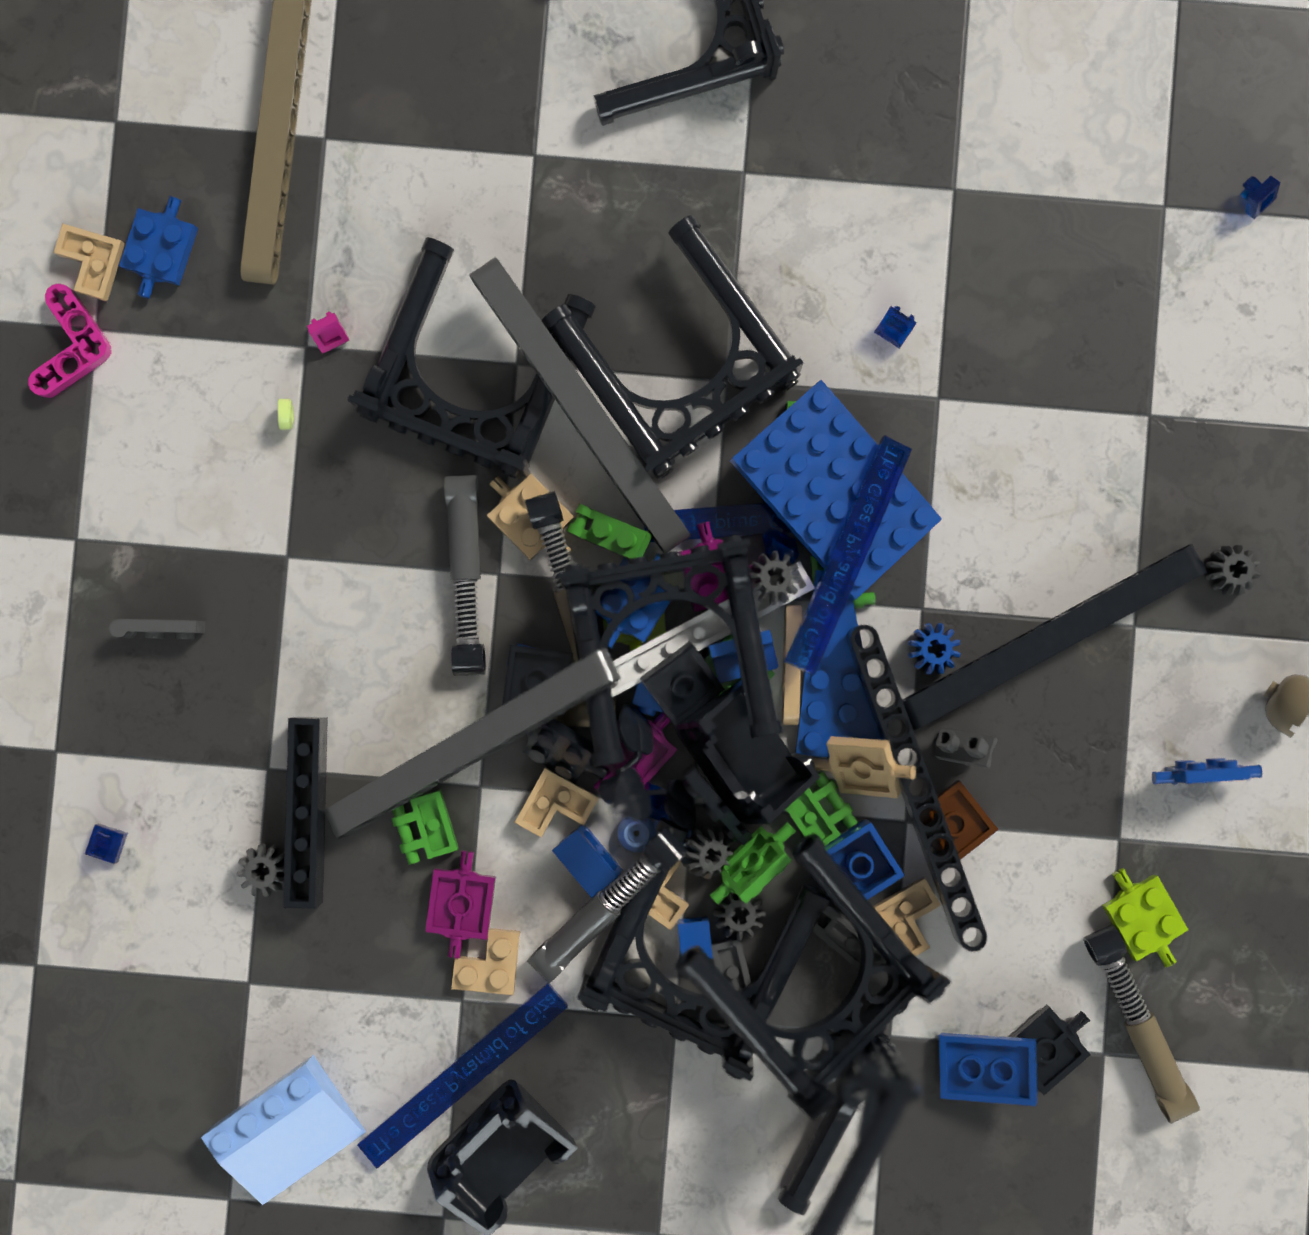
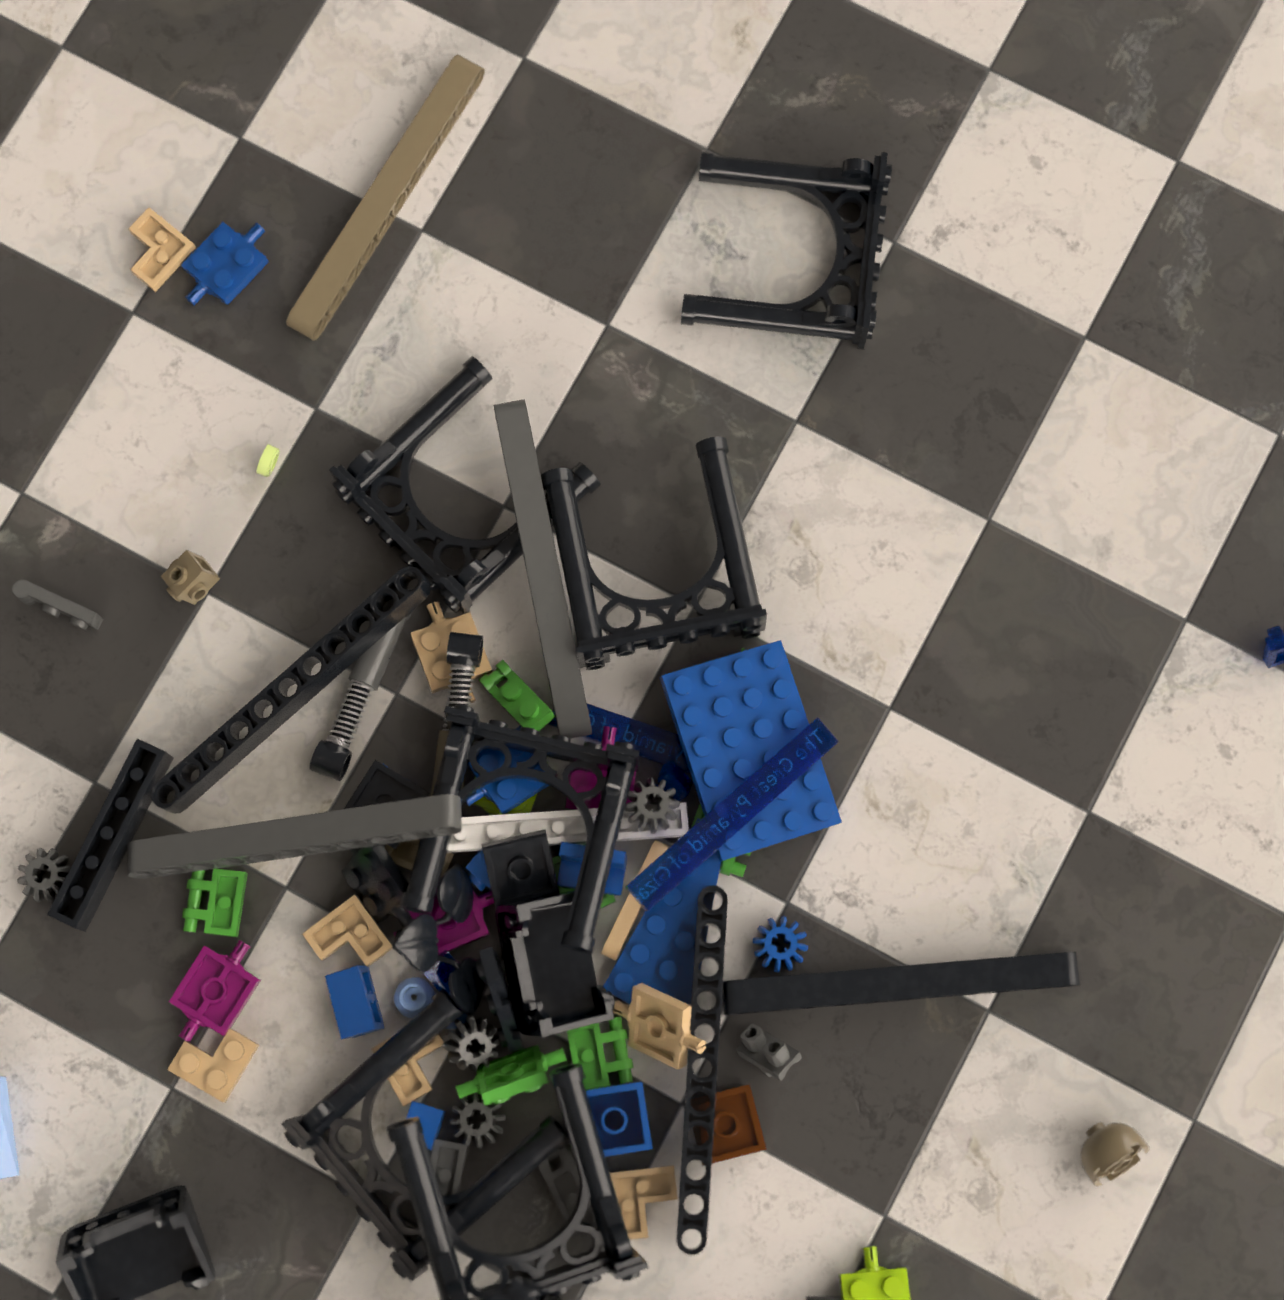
camera: 25 degrees right, 10 degrees down
dark pink beam [28,284,112,398] -> none
dark pink tile [307,311,350,354] -> none
clear blue tile [357,982,568,1169] -> none
piece [527,827,687,983] -> none
clear blue tile [874,306,917,349] -> none
blue plate [1152,758,1263,785] -> none
dark grey gear [1204,544,1261,596] -> none
none -> black beam [151,566,431,814]
none -> dark tan brick [161,550,220,605]

